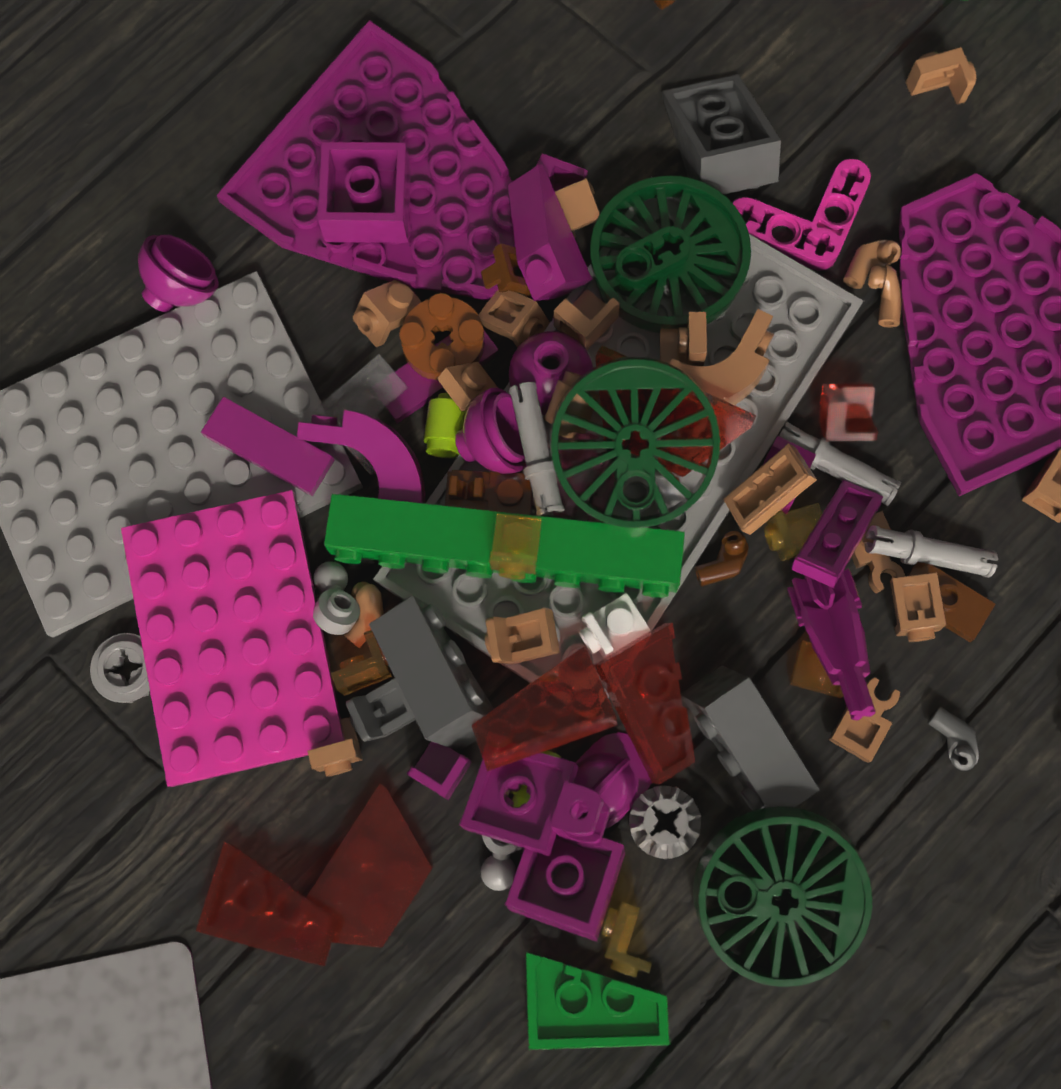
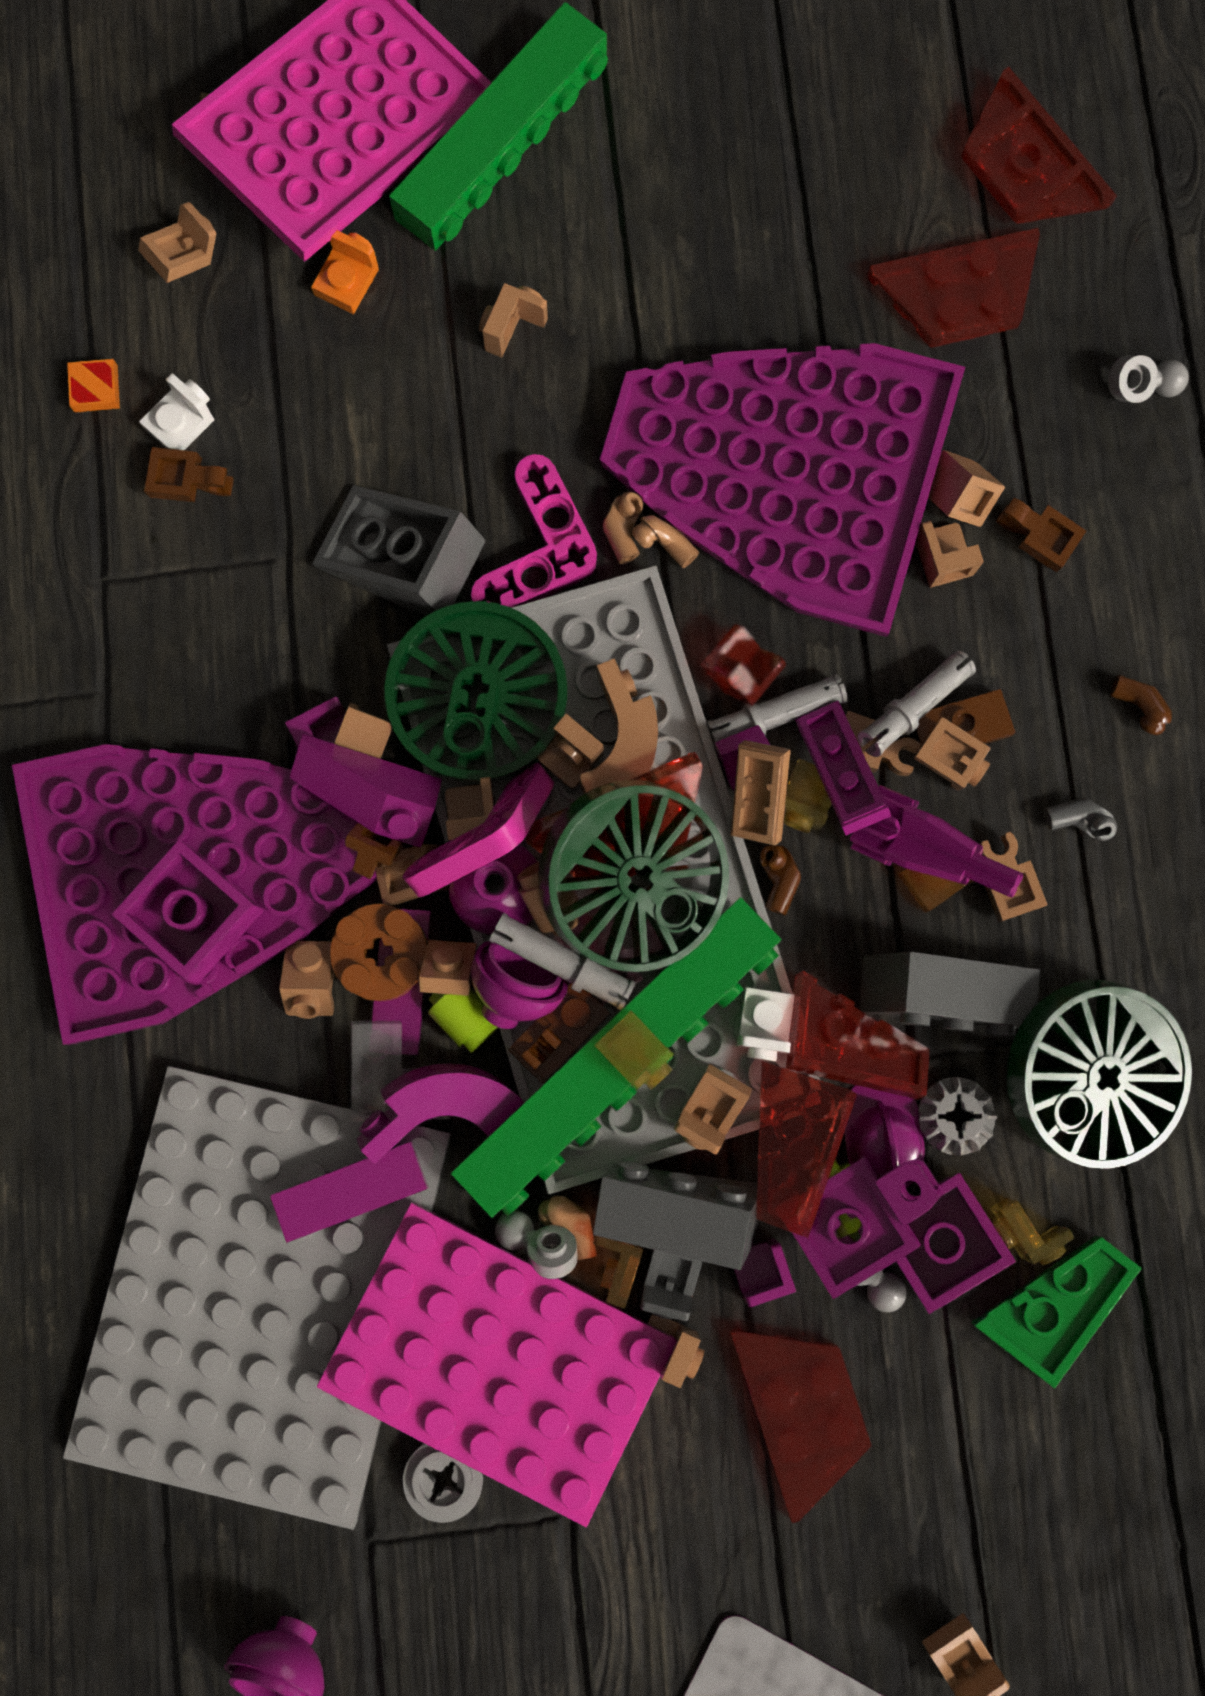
camera: 55 degrees left, 5 degrees up
magenta piece [138,235,219,312] -> none
clear red wing [196,841,338,966] -> none
none -> dark pink beam [402,763,554,897]

